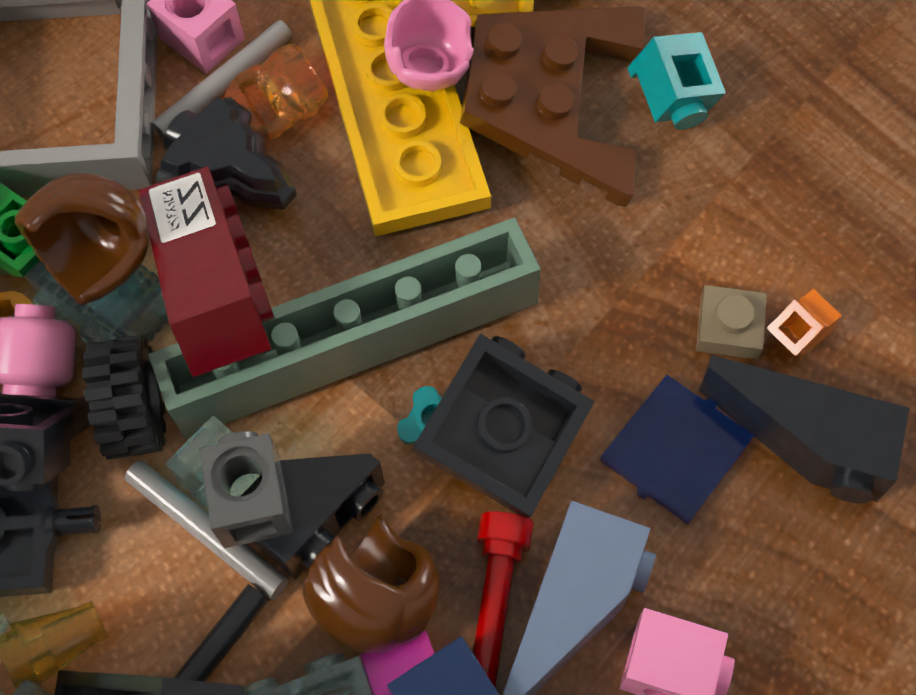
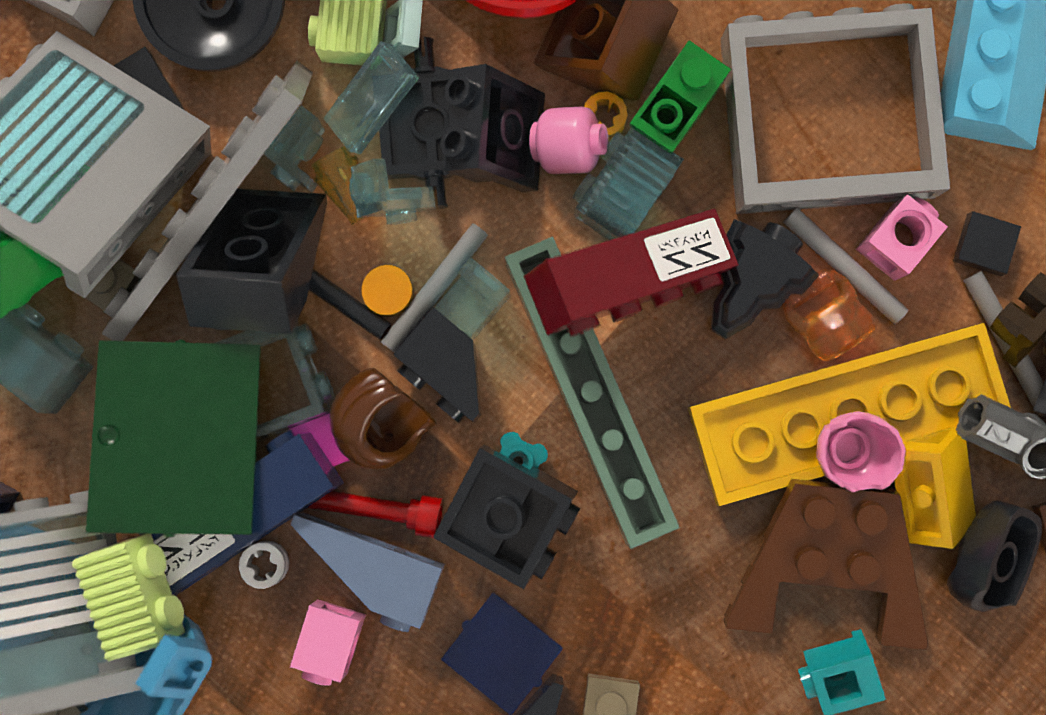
camera: 90 degrees right, 20 degrees up
reddish brown piece [15,173,148,305] -> none
black tyre [82,335,166,460] -> none
dark grey brick [199,431,293,548] -> none
none -> clear light blue bracket [349,158,435,225]
none -> light orange tile [362,265,414,317]

